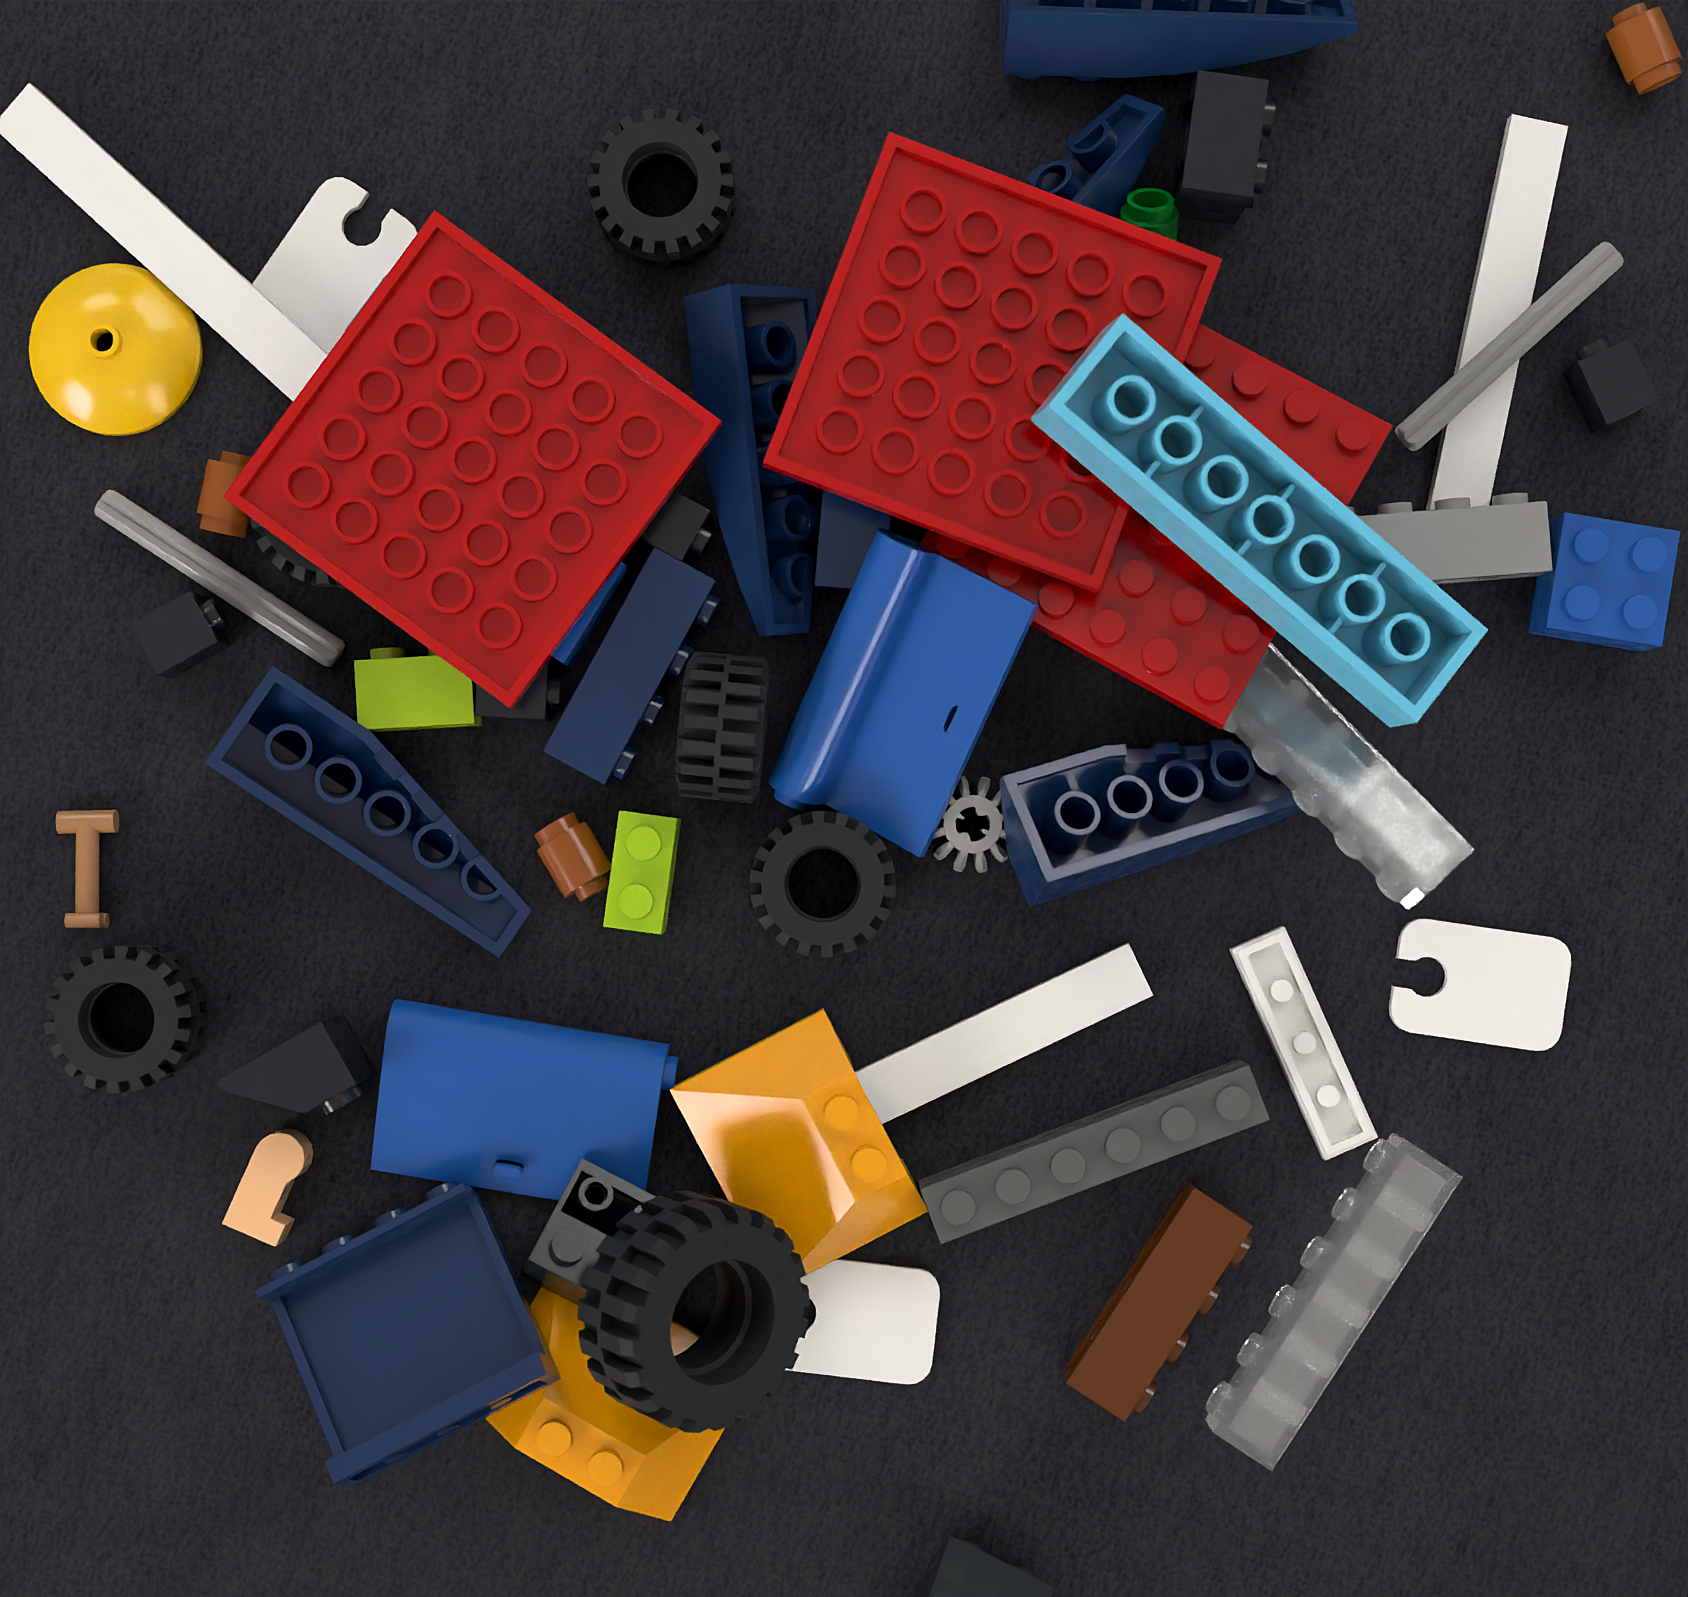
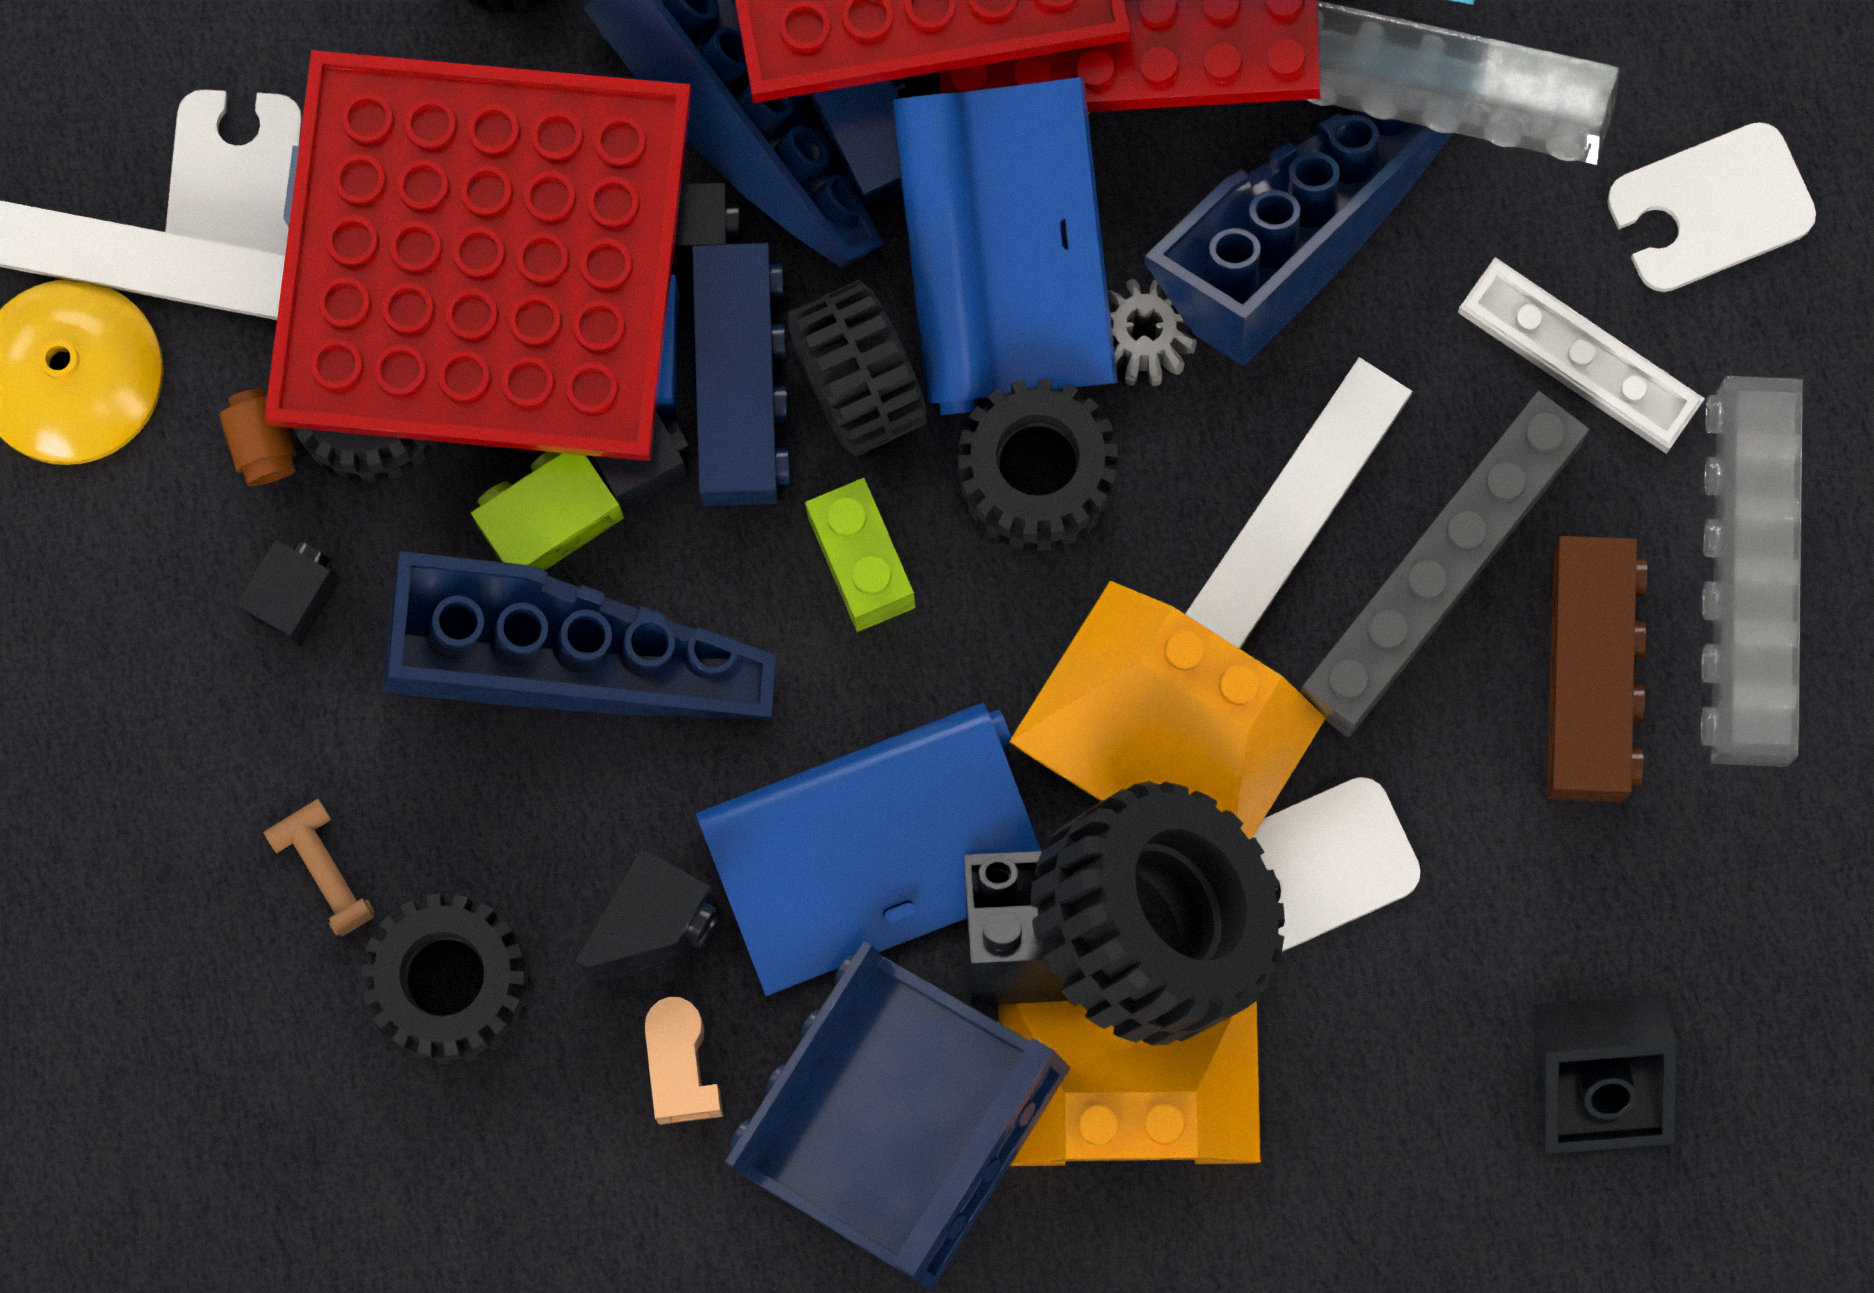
camera: 25 degrees left, 10 degrees down
light grey axle [94,490,345,667] -> none
dark orange brick [534,812,612,902] -> none

